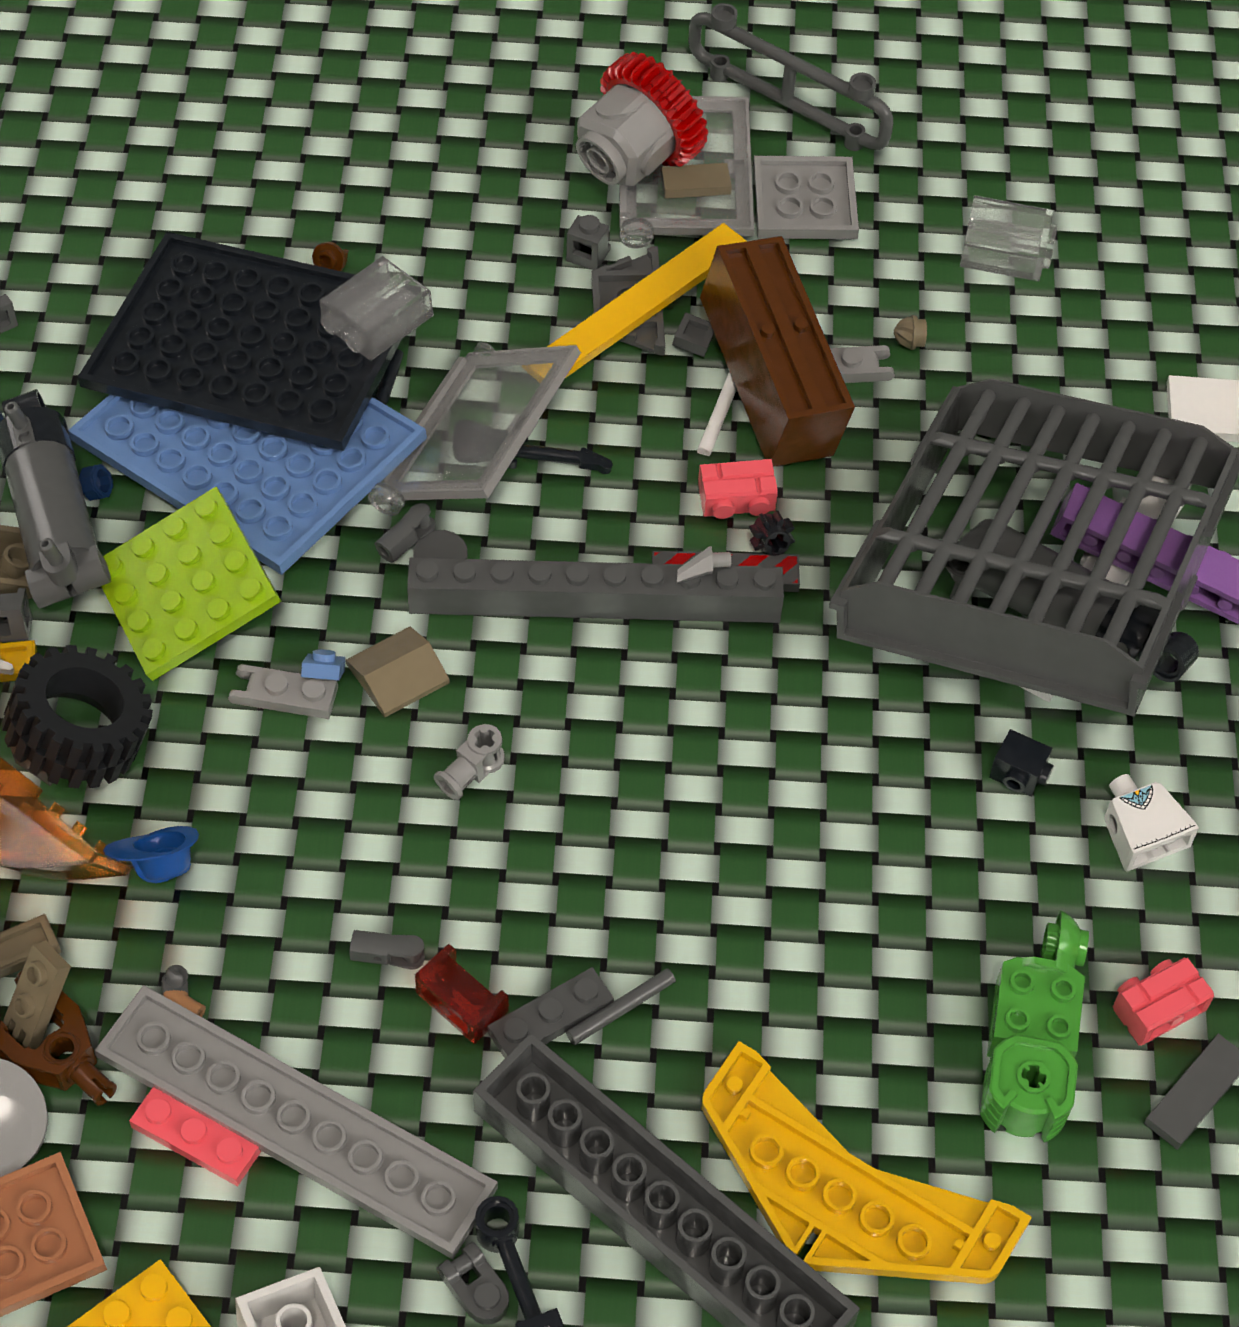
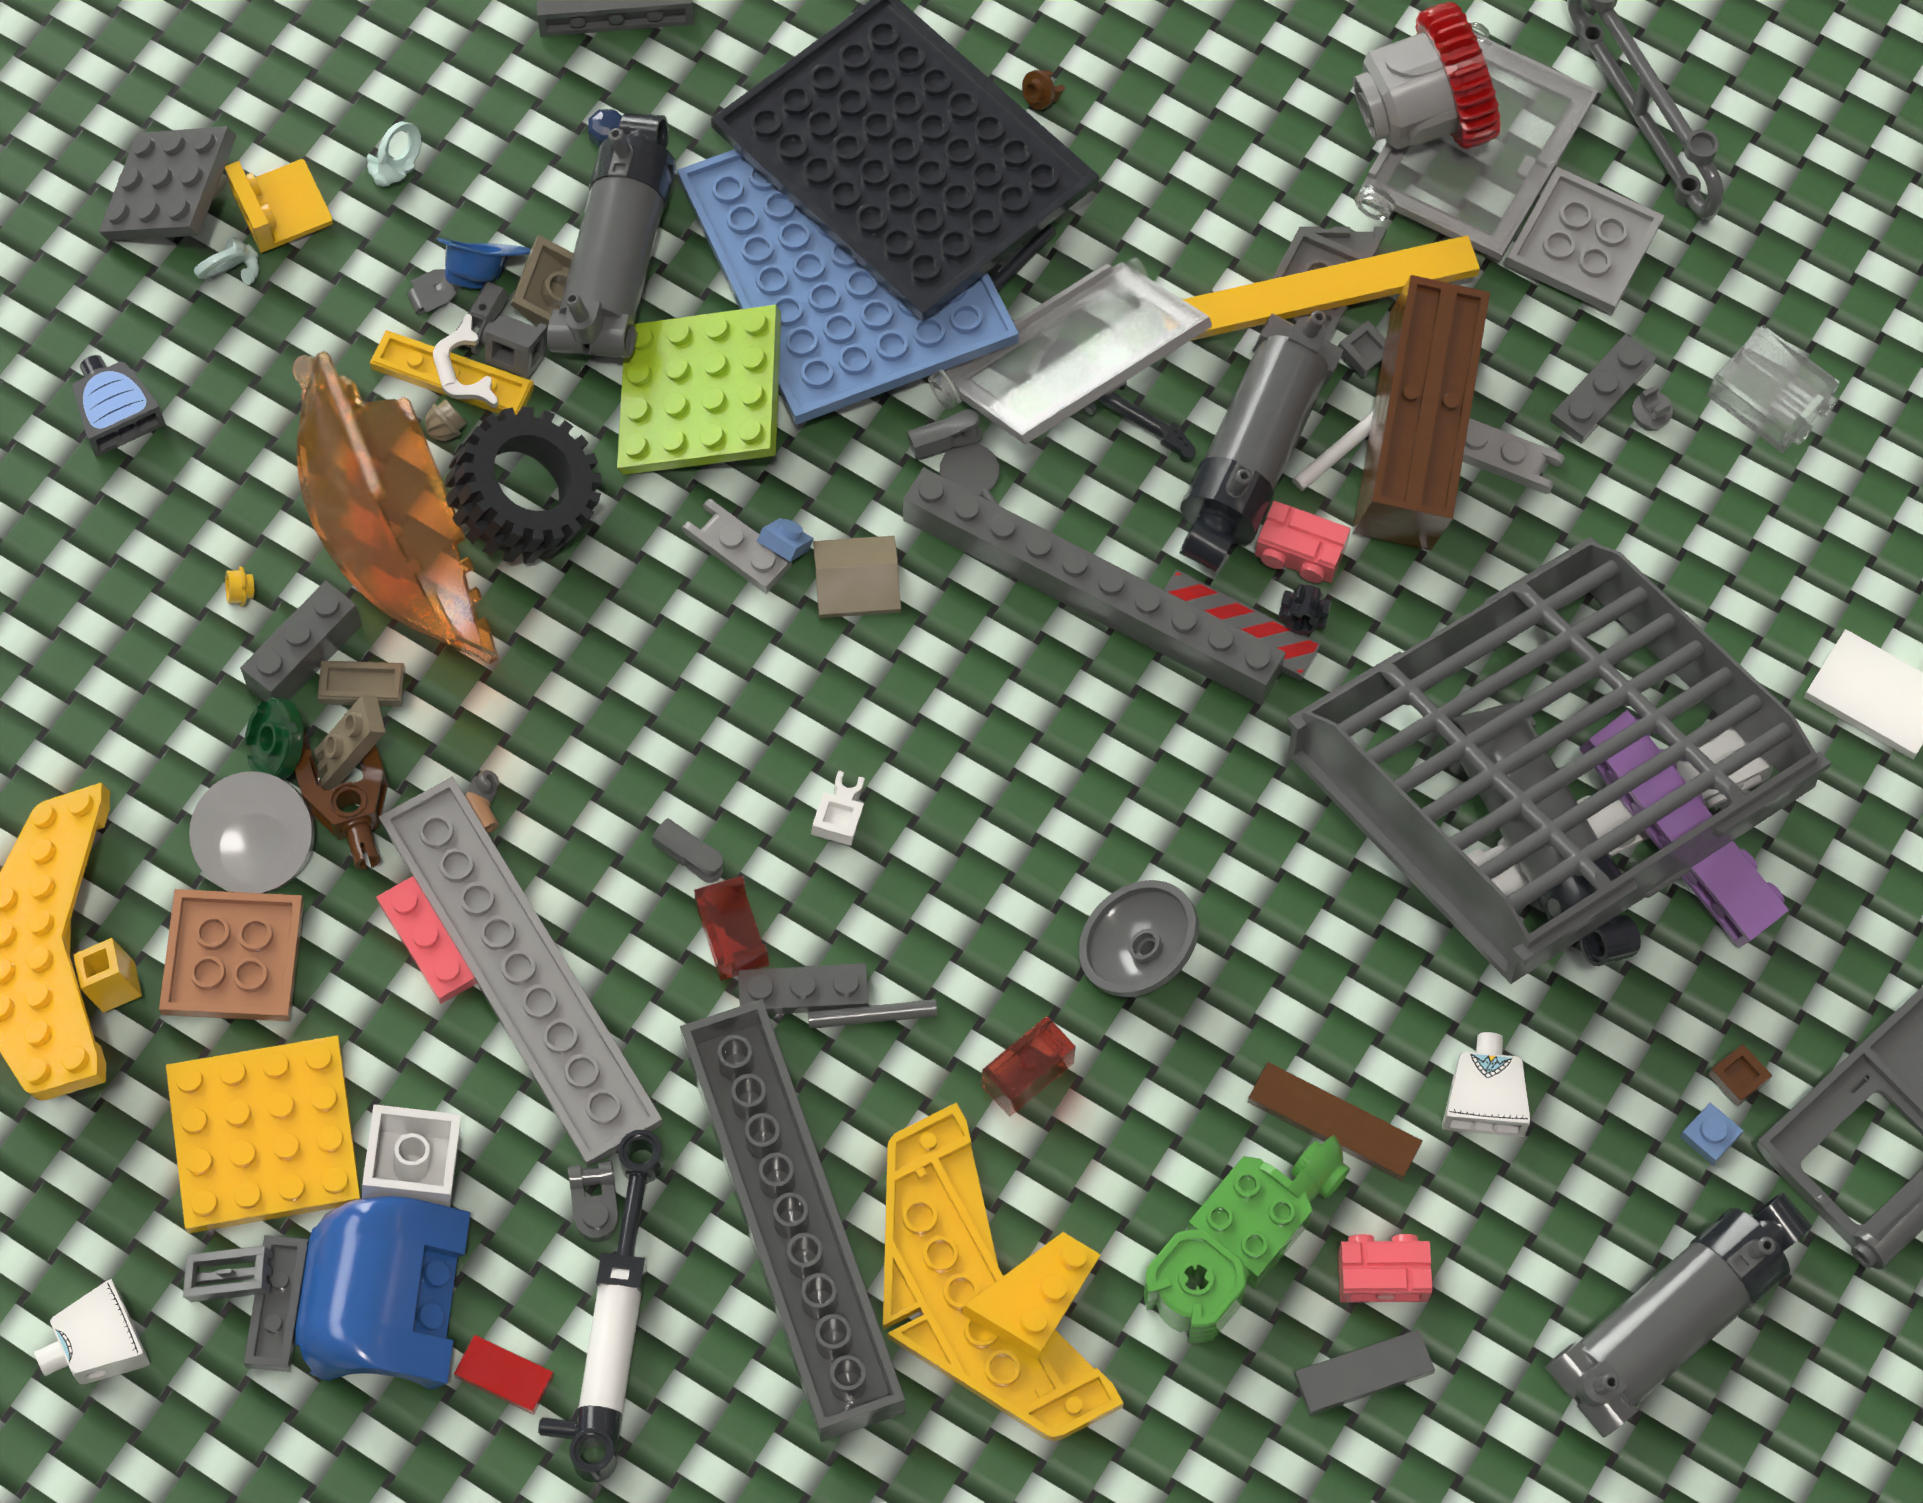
camera: 30 degrees right, 10 degrees up
dark blue tile [79,464,113,501] -> none
blue piece [103,826,199,883] -> none
clear brick [319,256,434,361] -> none
light grey connector [434,724,505,800] -> none
dark grey brick [566,215,611,270] -> none
dark tan tile [661,163,732,199] -> none
light grey bar [676,546,731,584] -> none
dark tan plate [894,315,927,350] -> none
black brick [989,729,1054,797] -> none
none -> white plate [811,771,865,846]
none -> yellow wing [961,1232,1101,1359]
none -> clear red panel [981,1016,1076,1117]
none -> dark grey dish [1079,880,1199,997]
none -> dark grey piece [1179,310,1344,572]
none -> reddish brown tile [1248,1062,1423,1181]
none -> dark grey plate [1550,334,1657,444]
none -> flat silver plate [1632,385,1673,430]

